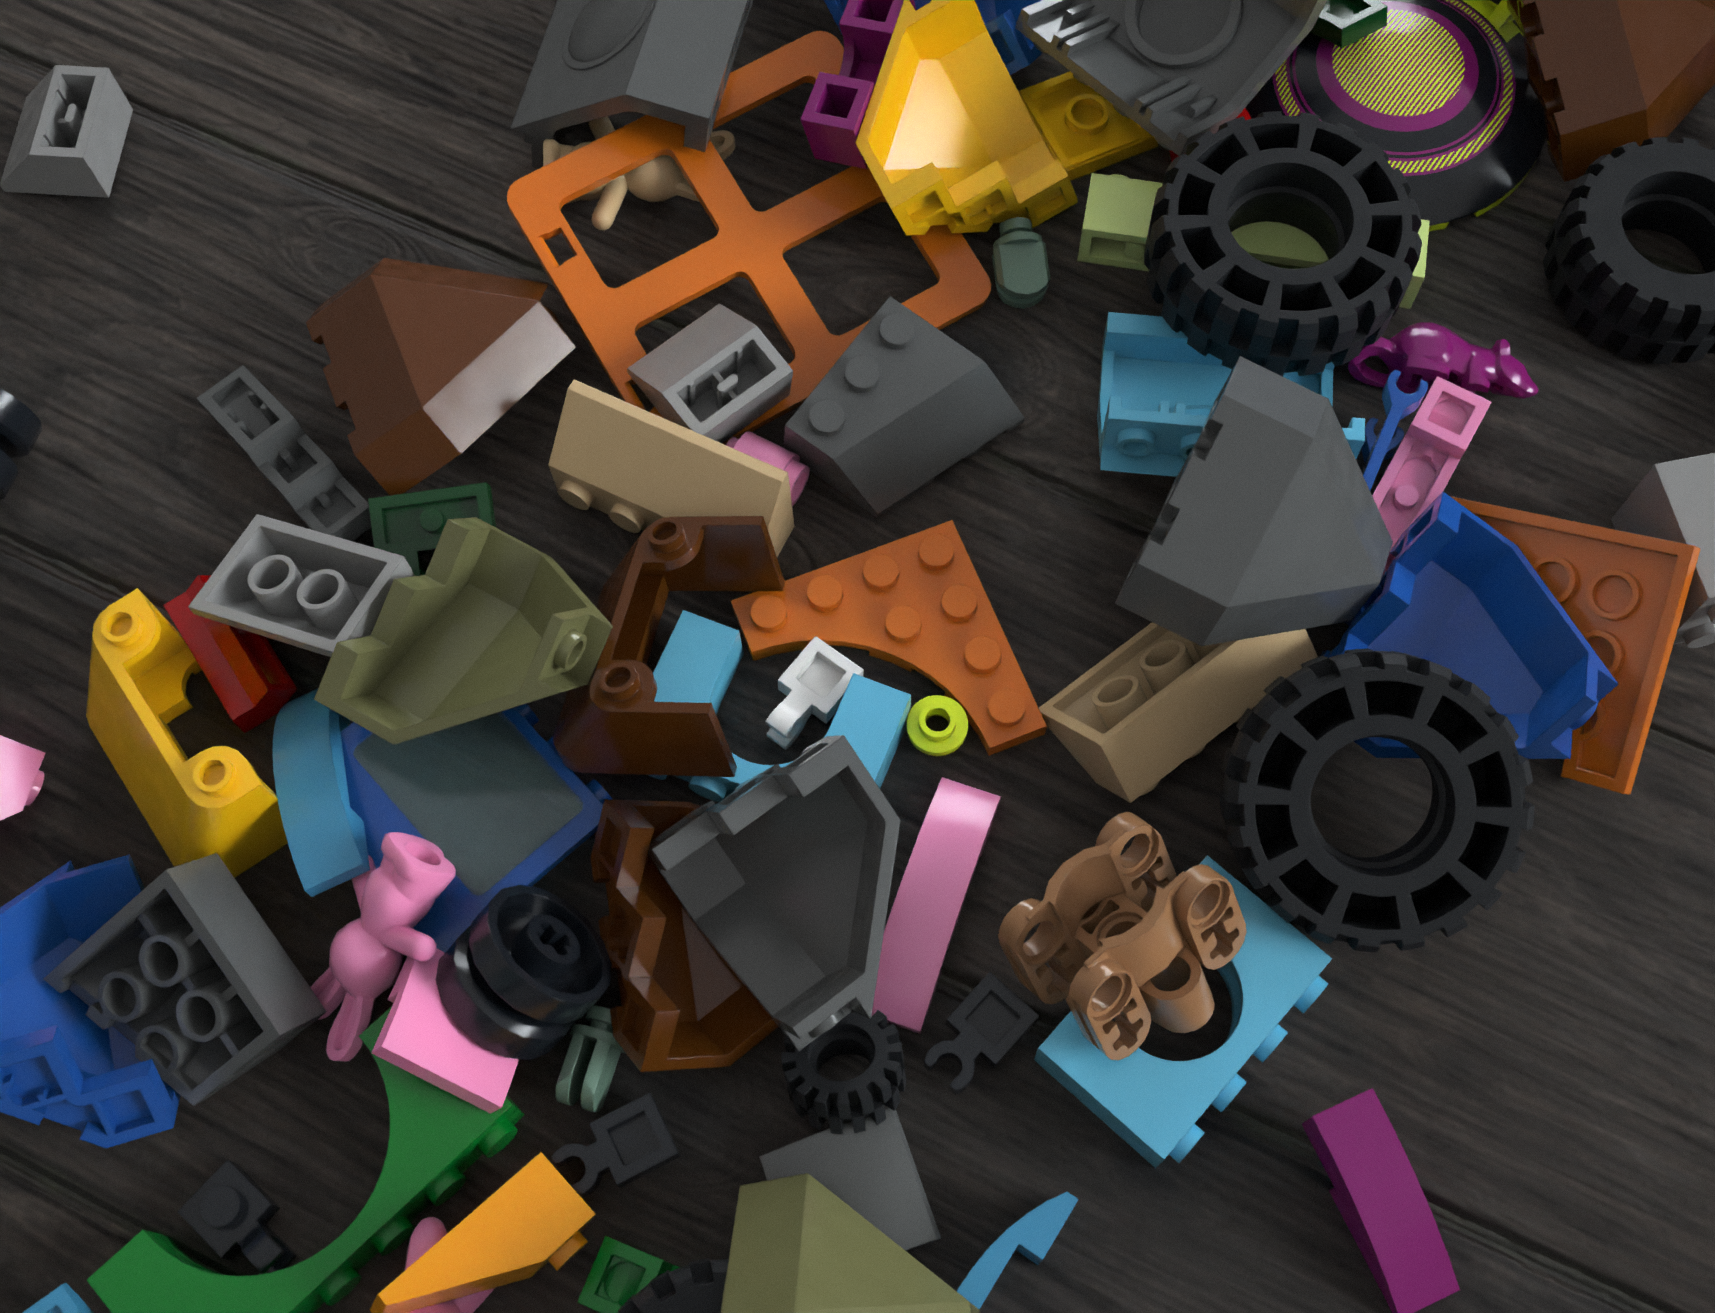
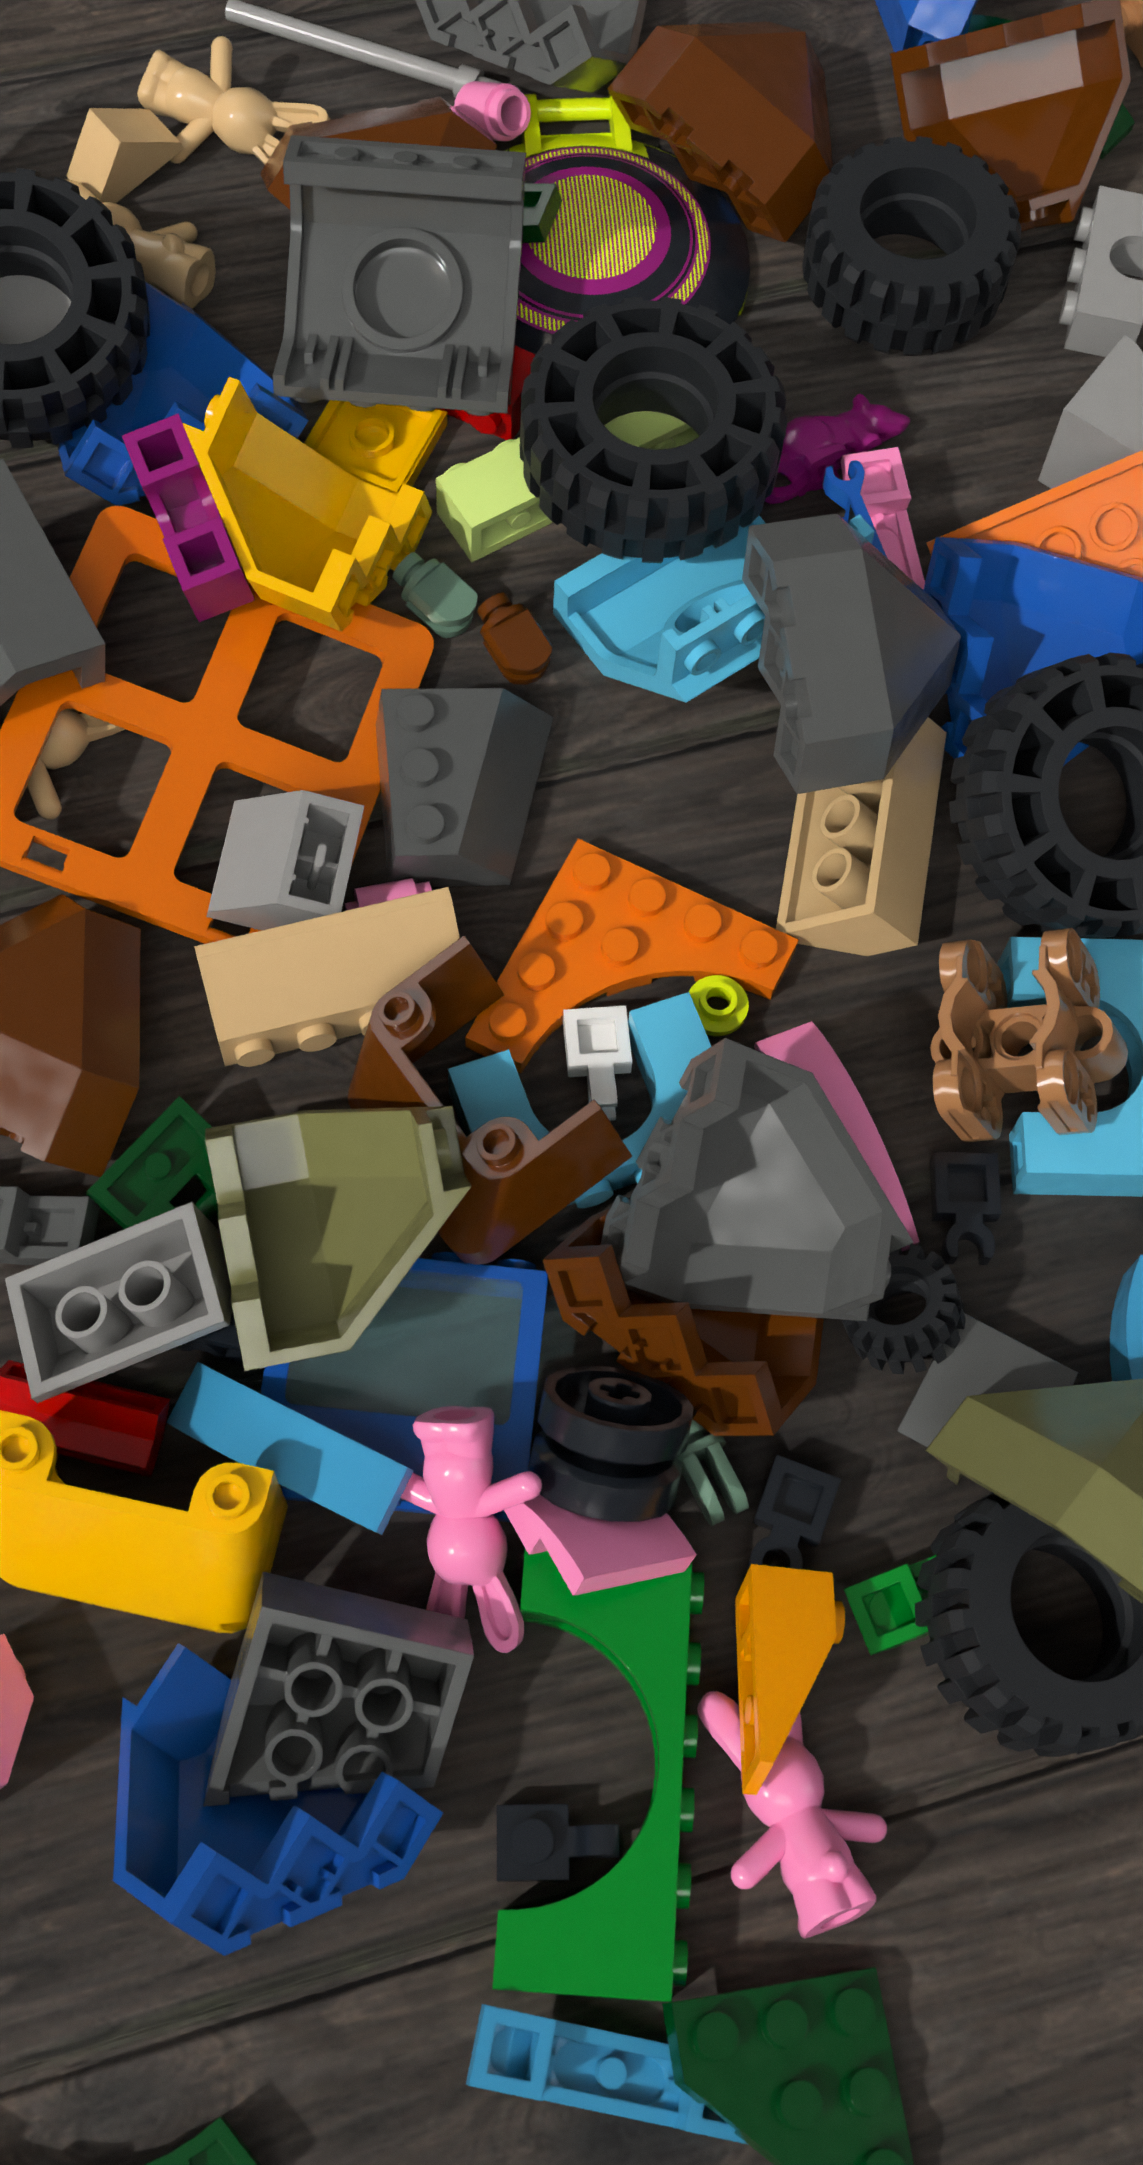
camera: 50 degrees left, 0 degrees up
none -> reddish brown arm [477,592,552,685]

